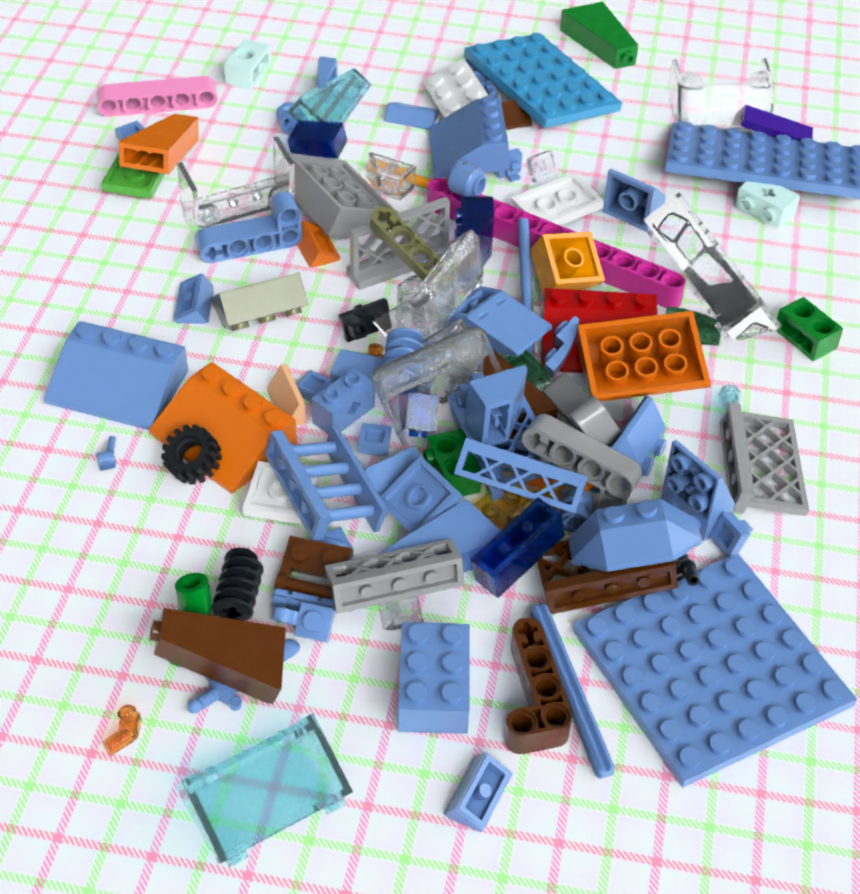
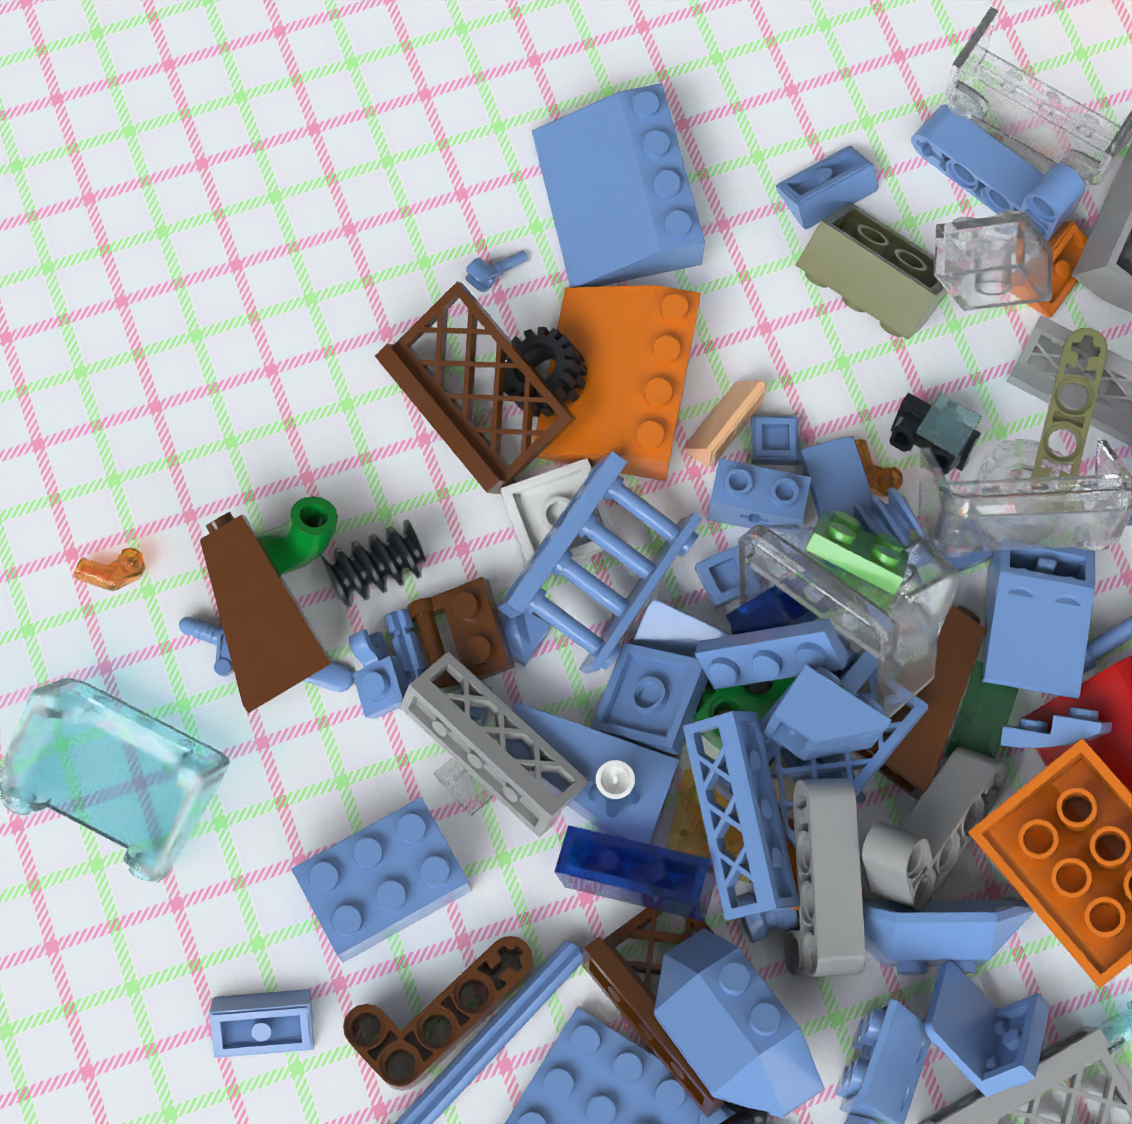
camera: 60 degrees right, 25 degrees up
none -> reddish brown fence [375,281,577,494]
none -> white piece [588,760,639,817]
none -> medium blue plate [694,619,849,689]
none -> bright green plate [805,510,910,595]
none -> clear light blue plate [916,392,983,458]
none -> medium blue bracket [924,961,1050,1097]
none -> clear brick [934,210,1053,311]

